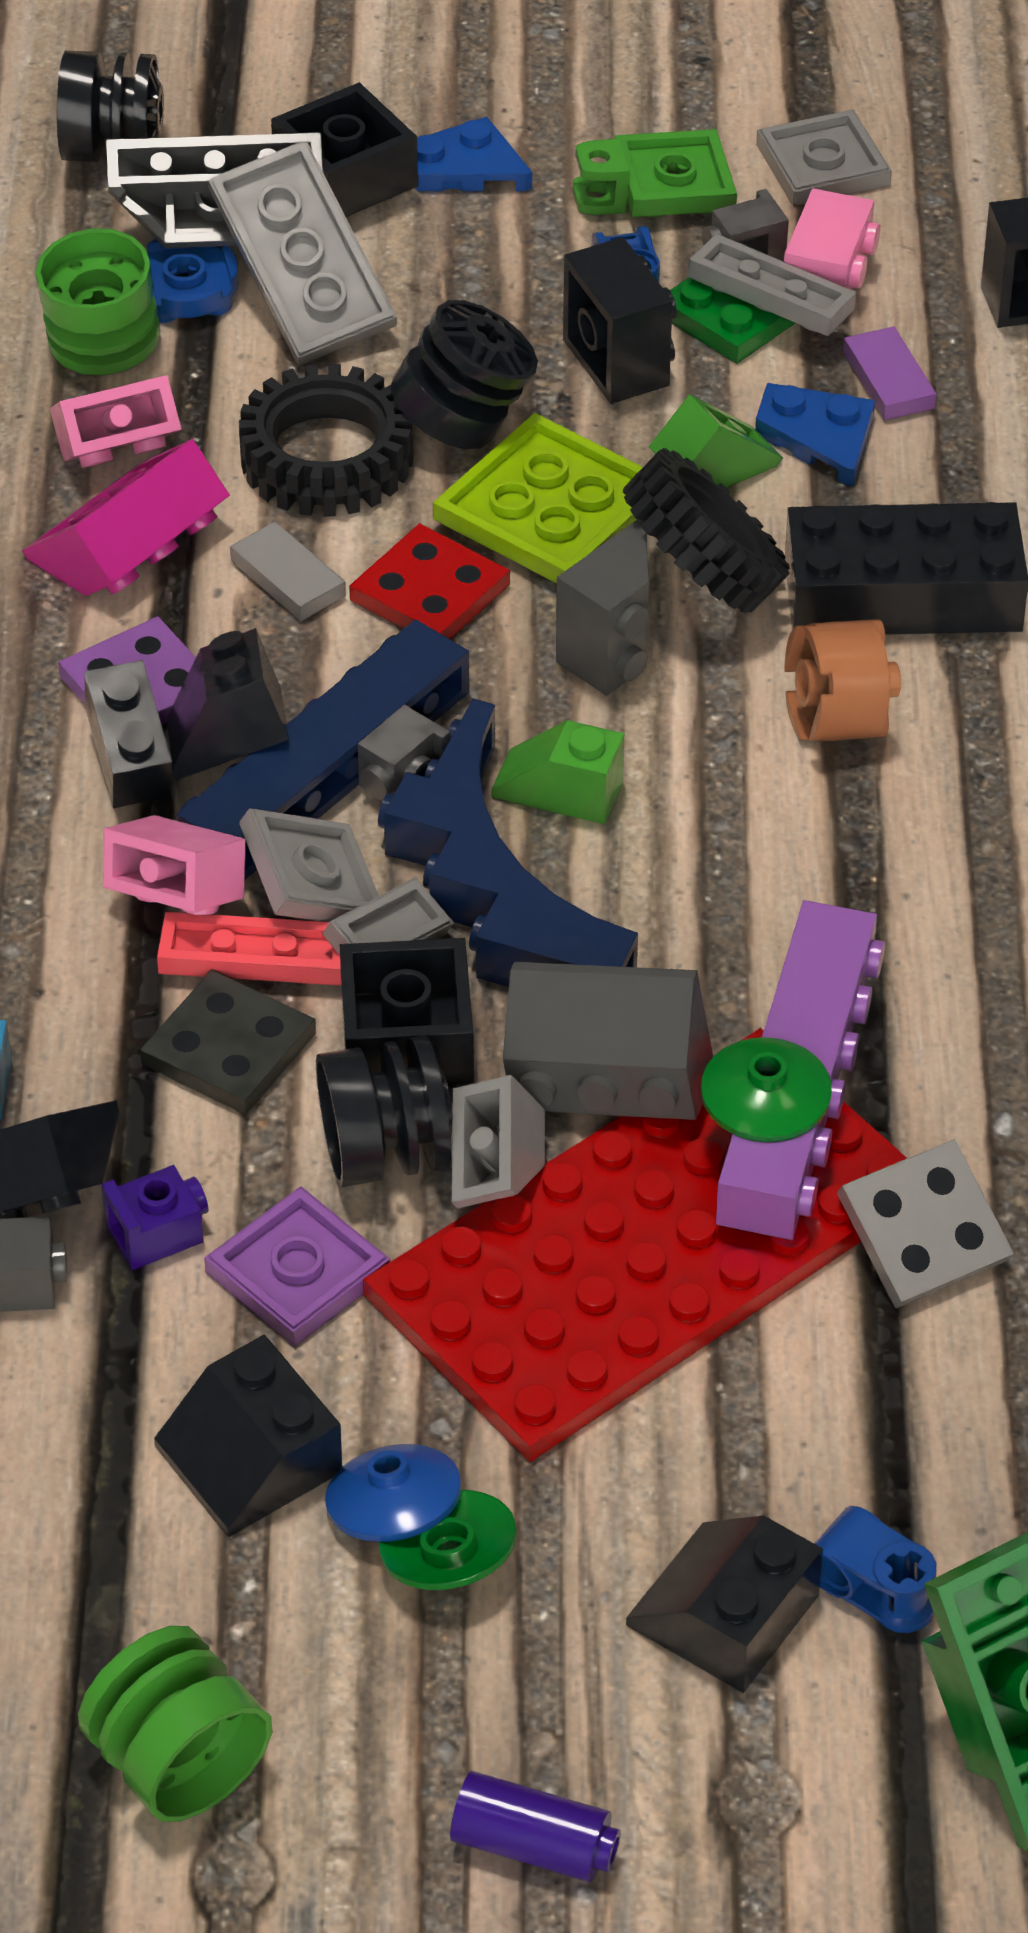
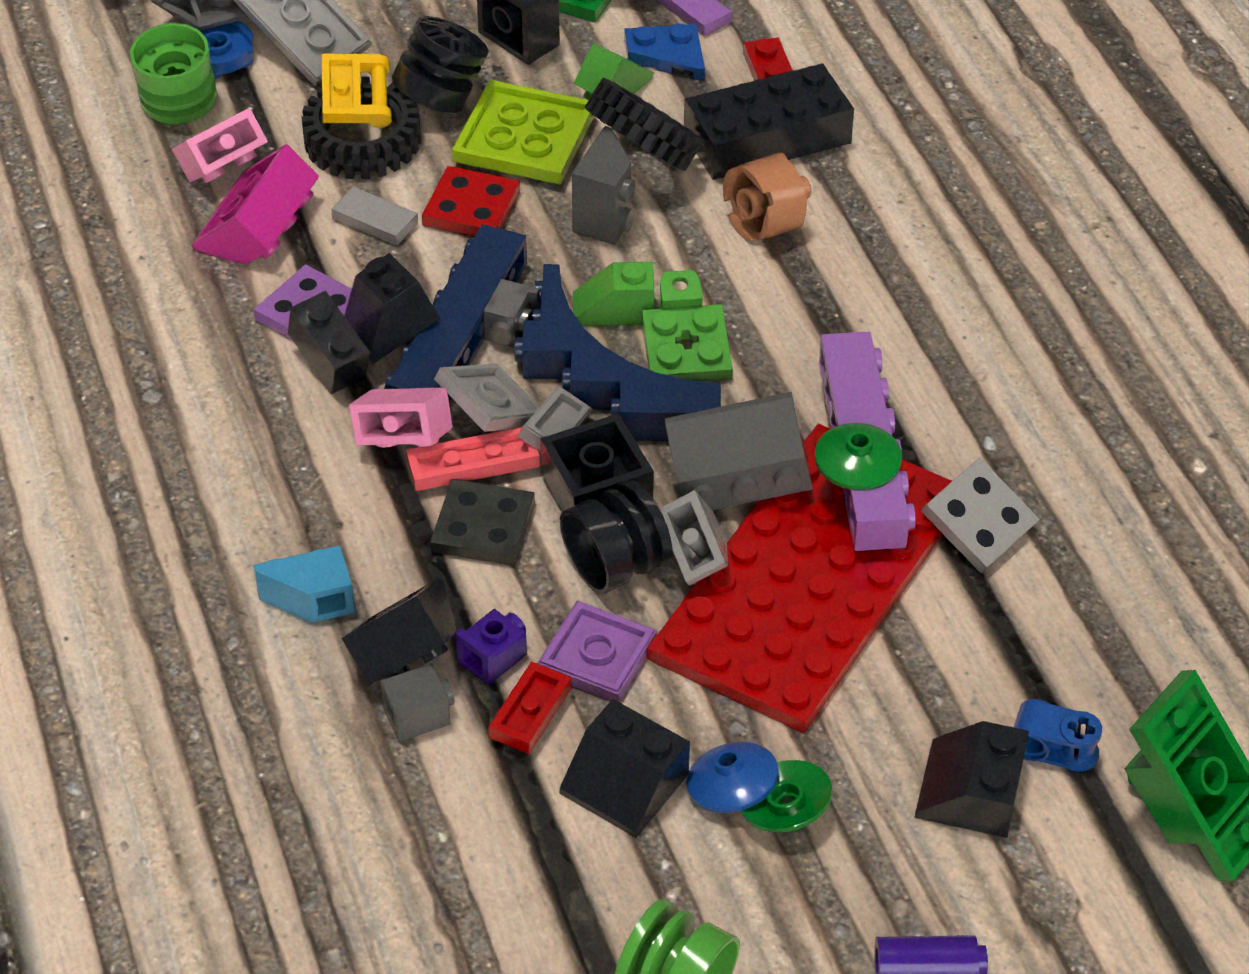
camera: 20 degrees left, 0 degrees up
none -> yellow plate [322,54,392,128]
none -> red plate [488,661,572,754]
none -> bright green plate [642,270,733,381]
none -> red plate [743,37,793,81]

